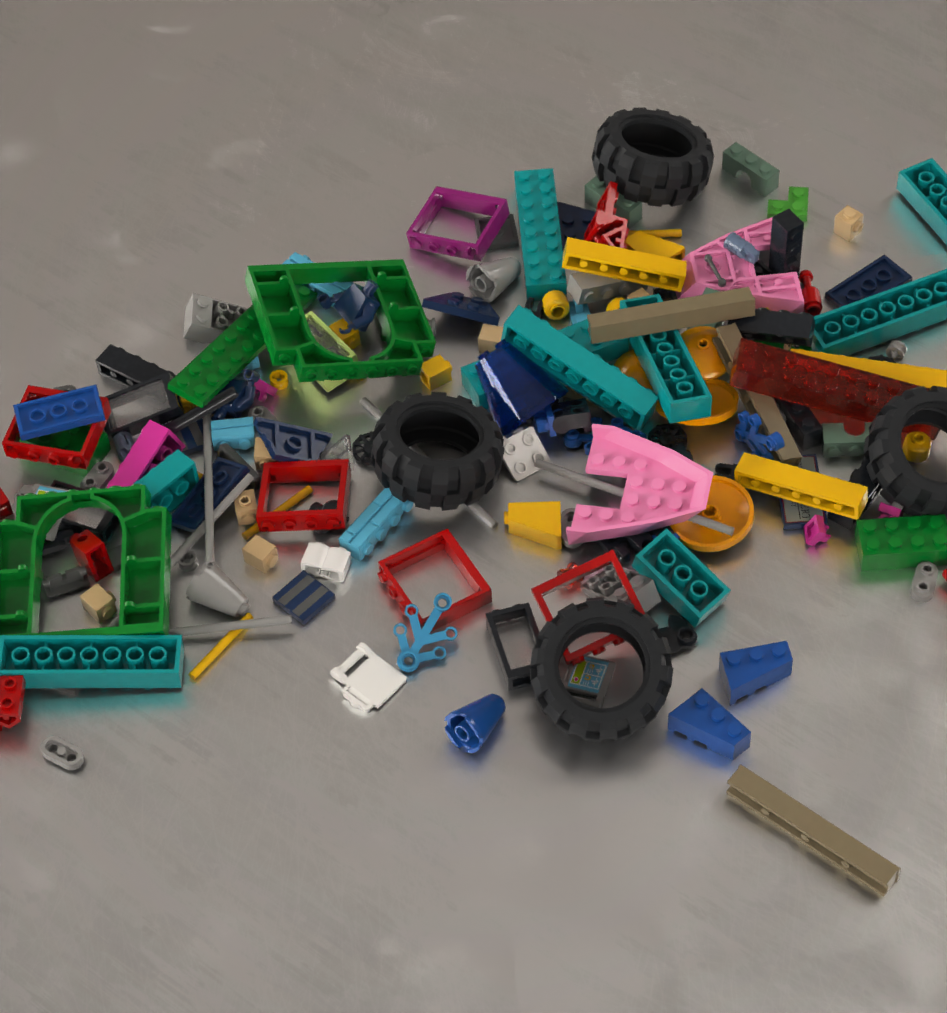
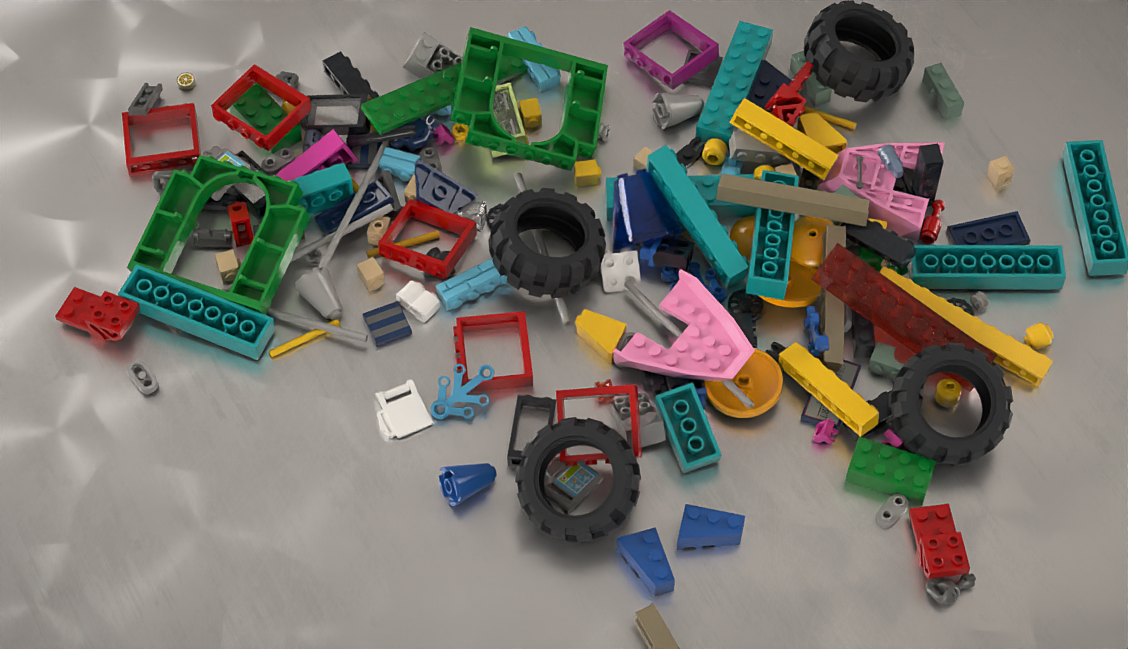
camera: 20 degrees right, 5 degrees up
blue tile [13,385,106,441] -> none
dark blue torso [318,279,380,334] -> none
dark blue wing [422,292,500,326] -> none
black plate [659,615,697,653] -> none
bright green plate [767,187,809,221] -> none

